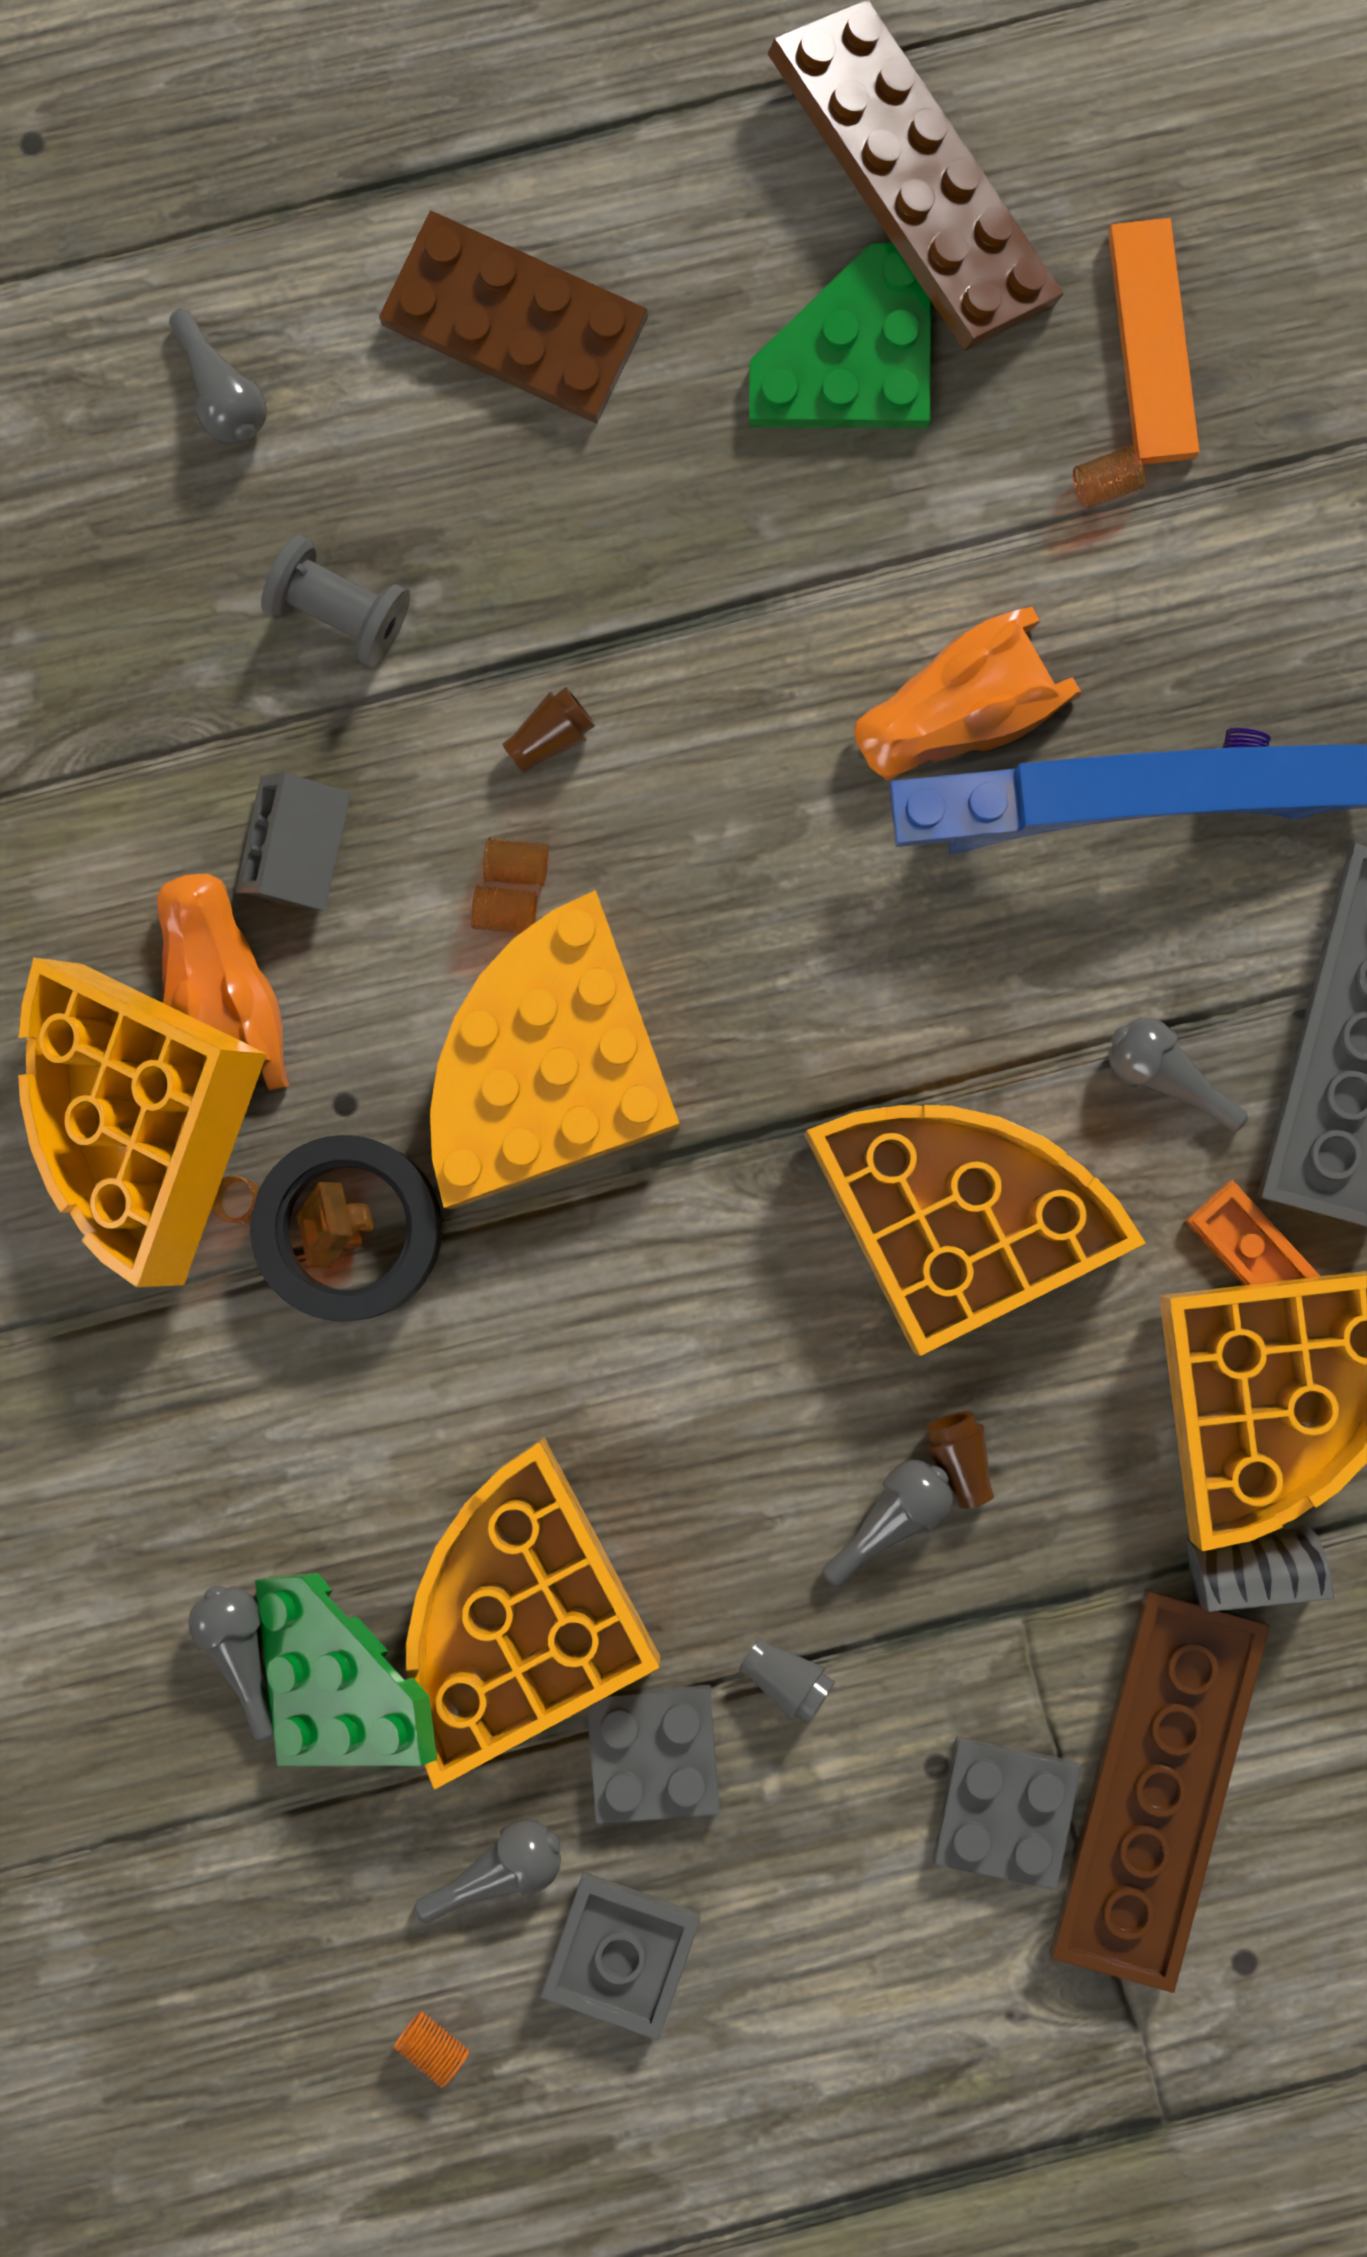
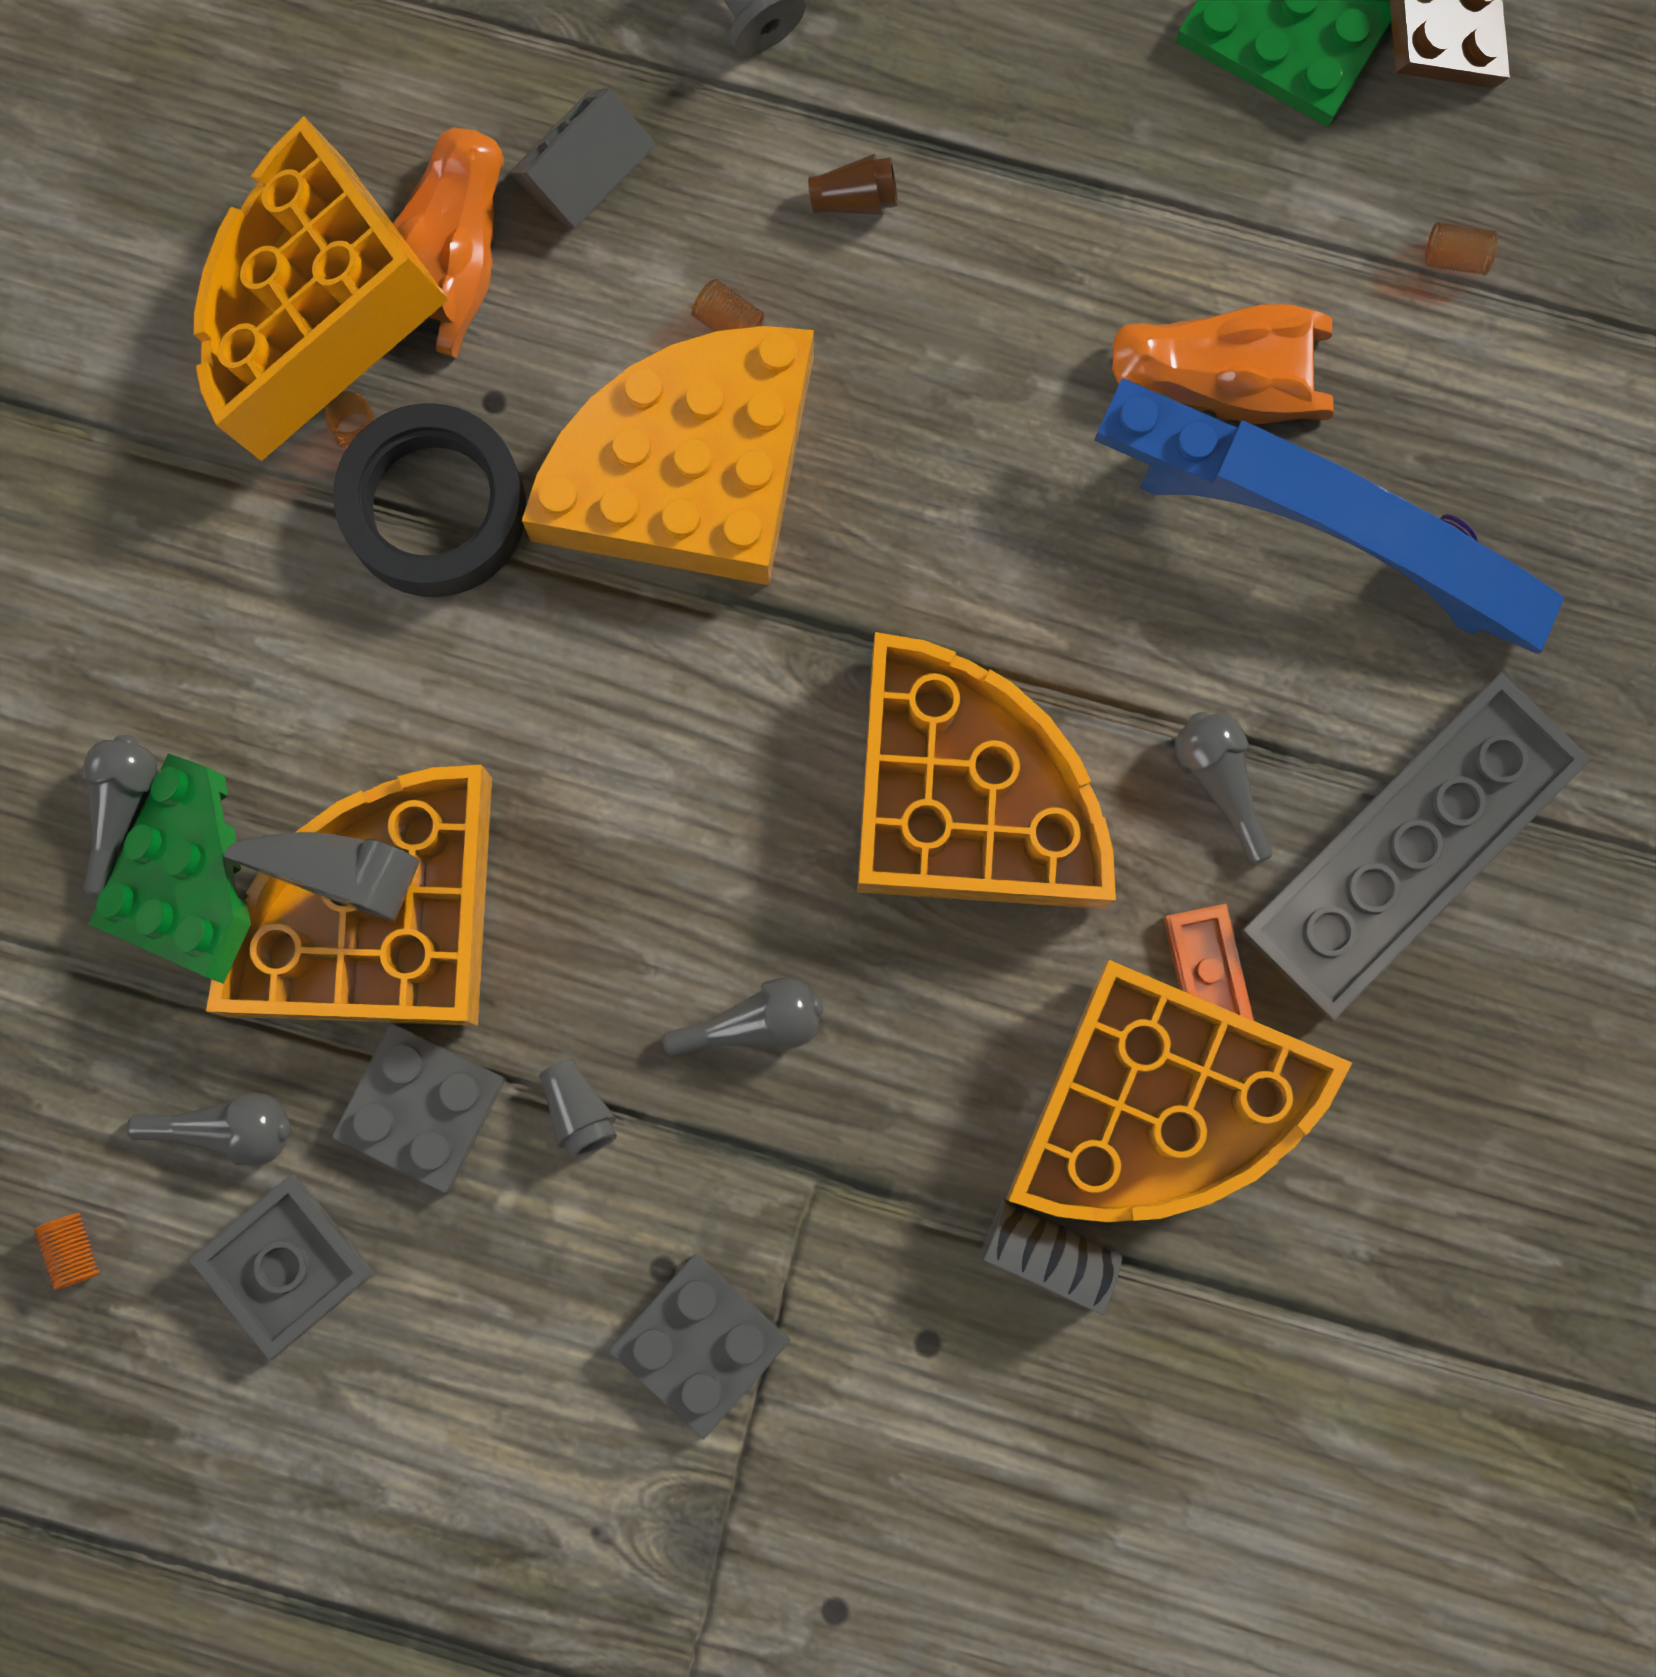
camera: 20 degrees right, 5 degrees down
clear orange tile [297,1182,374,1268] -> none
clear orange piece [483,837,549,888] -> none
reddish brown cone [925,1411,994,1509] -> none
reddish brown plate [1049,1589,1270,1993] -> none
orange tile [1108,218,1200,465] -> none
none -> dark grey piece [223,832,420,922]

